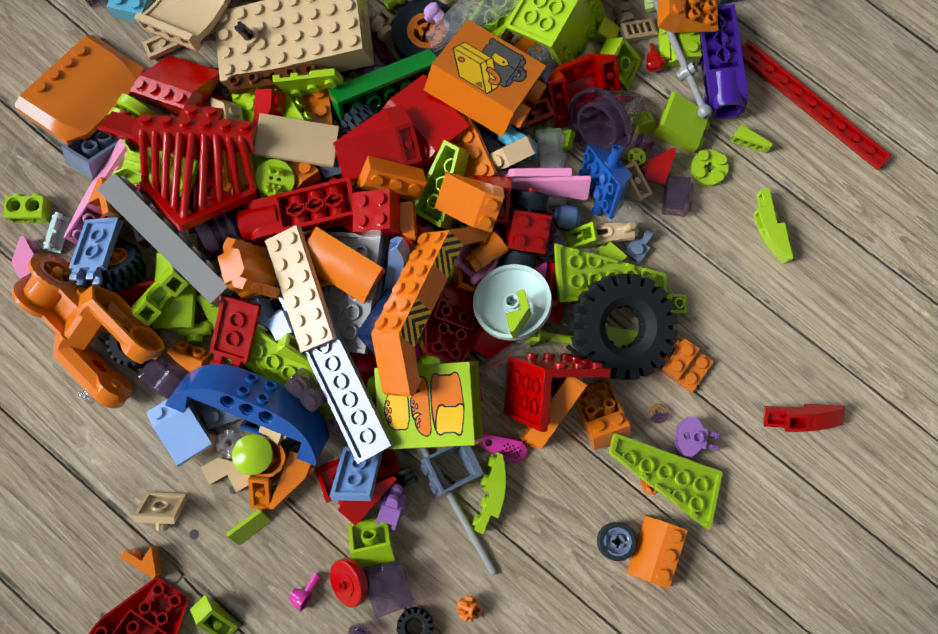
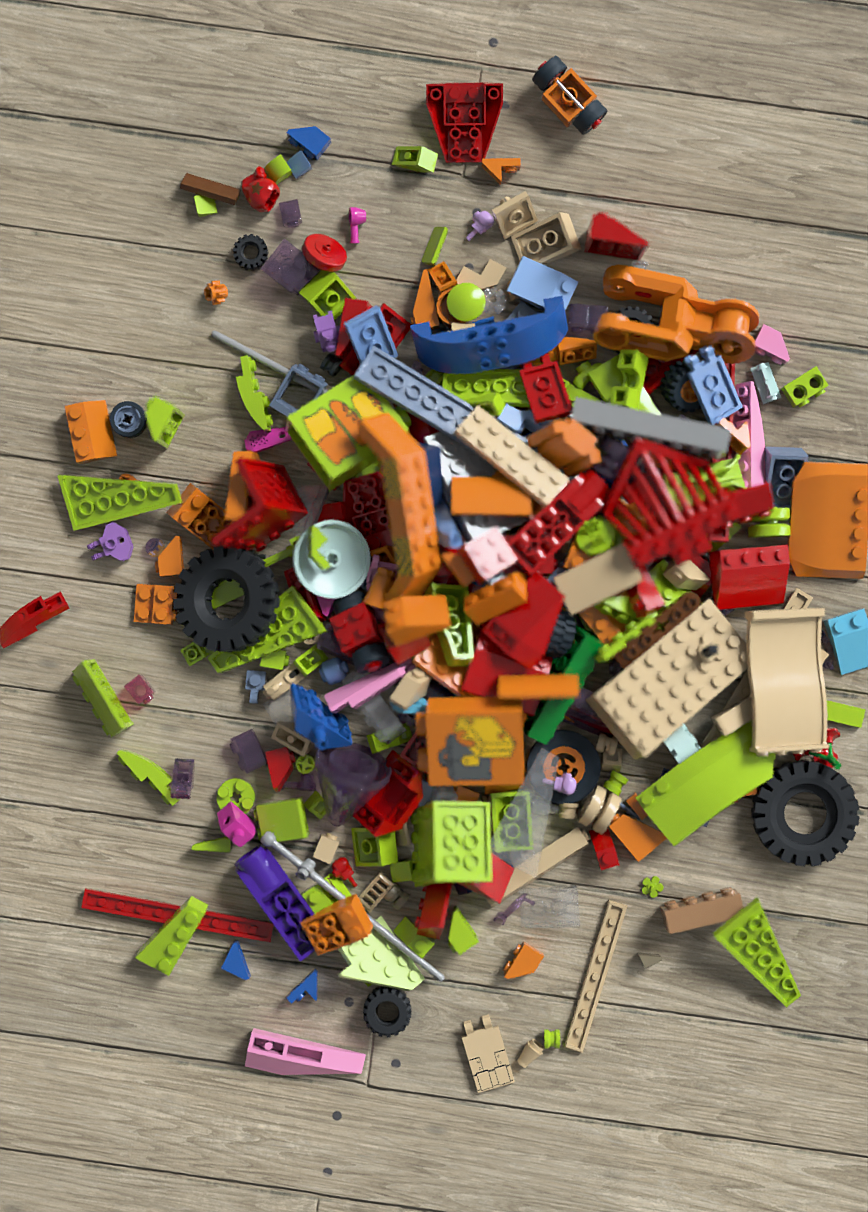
camera: 150 degrees right, 10 degrees up
clear purple brick [285,368,326,412] -> none
none -> lime slope [72,659,134,737]
none -> clear pink brick [124,674,156,705]
none -> lime wedge [135,896,208,976]
none -> lime slope [145,396,185,449]
none -> orange slope [155,536,184,577]
none -> clear purple brick [171,758,195,799]
none -> dark pink torso [217,801,256,847]
none -> blue slope [221,940,251,980]
none -> tan brick [313,832,340,864]
none -> lavender piece [466,211,494,241]
none -> orange slope [499,674,579,698]
none -> tan slope [511,212,582,265]
none -> brick [532,56,608,135]
none -> red slope [584,212,649,261]

